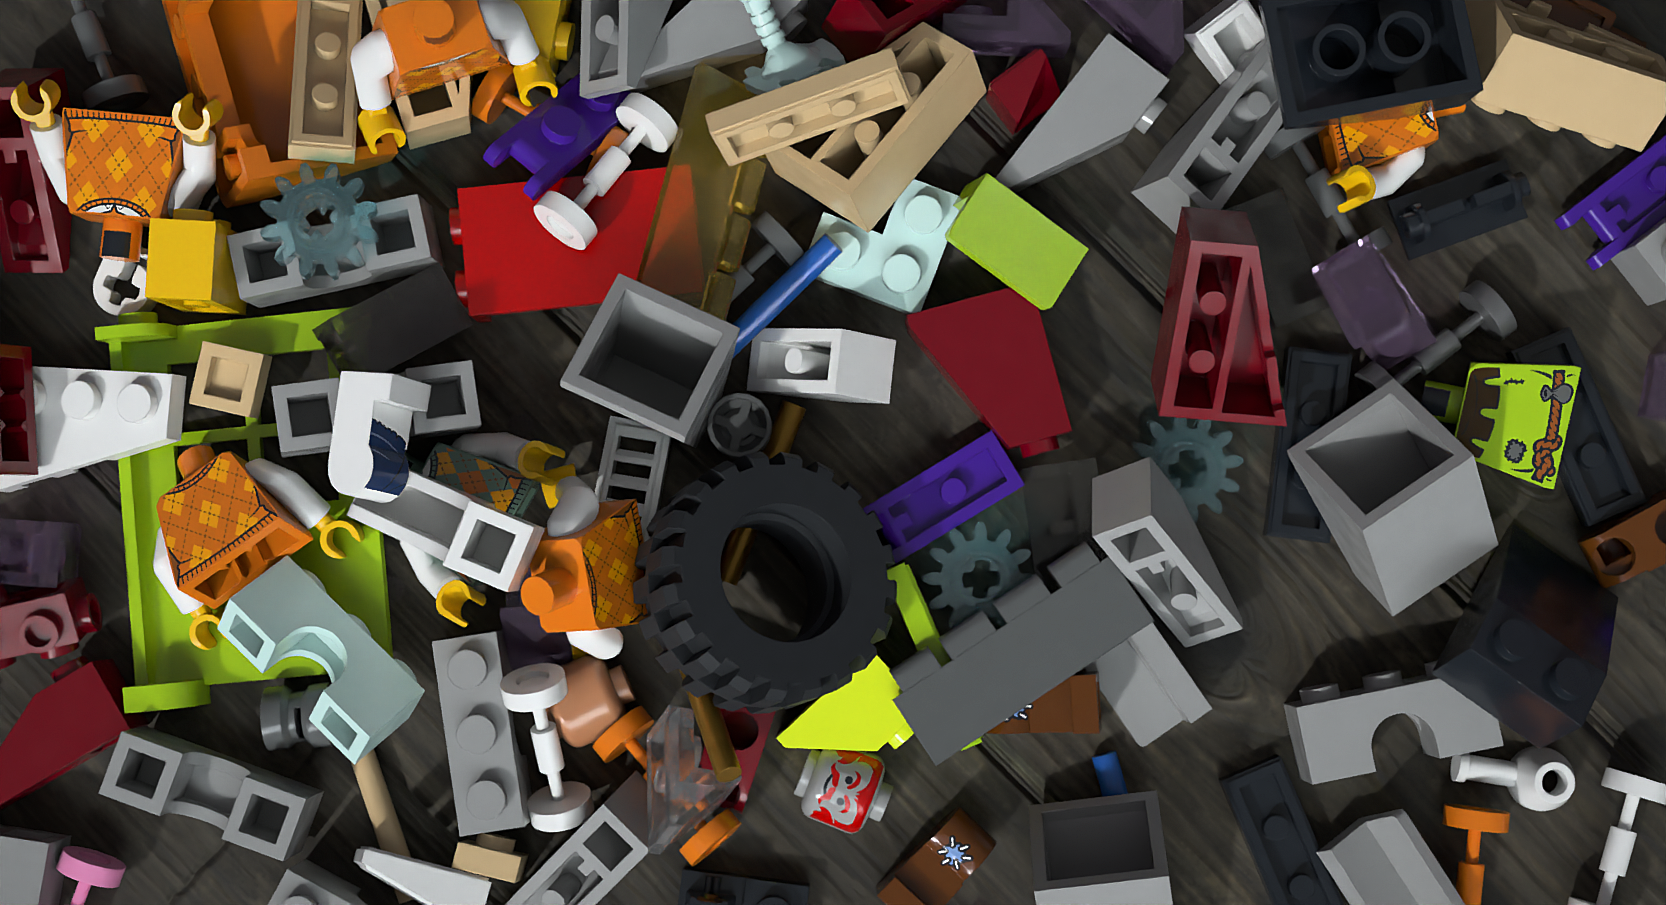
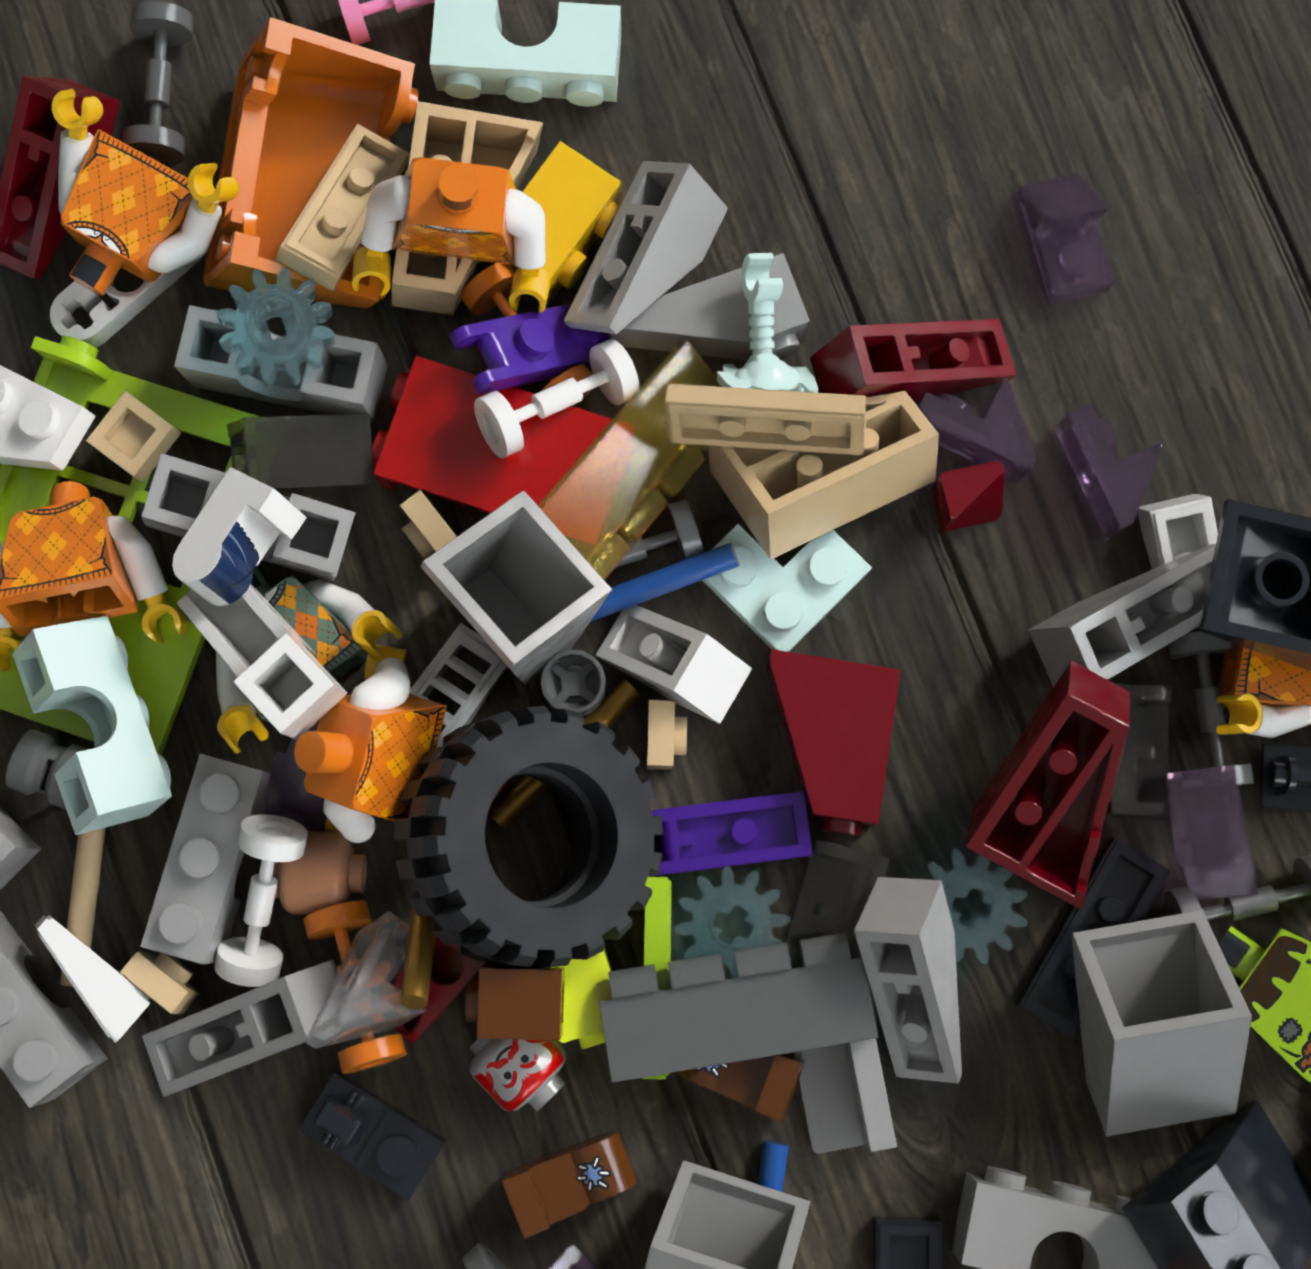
camera: 20 degrees right, 5 degrees down
yellow brick [145,208,247,315] -> none
lime panel [945,173,1089,310] -> none
light grey slope [995,33,1169,193] -> none
none -> tan plate [400,490,457,559]
none -> reddish brown brick [465,966,565,1040]
none -> tan plate [647,700,687,770]

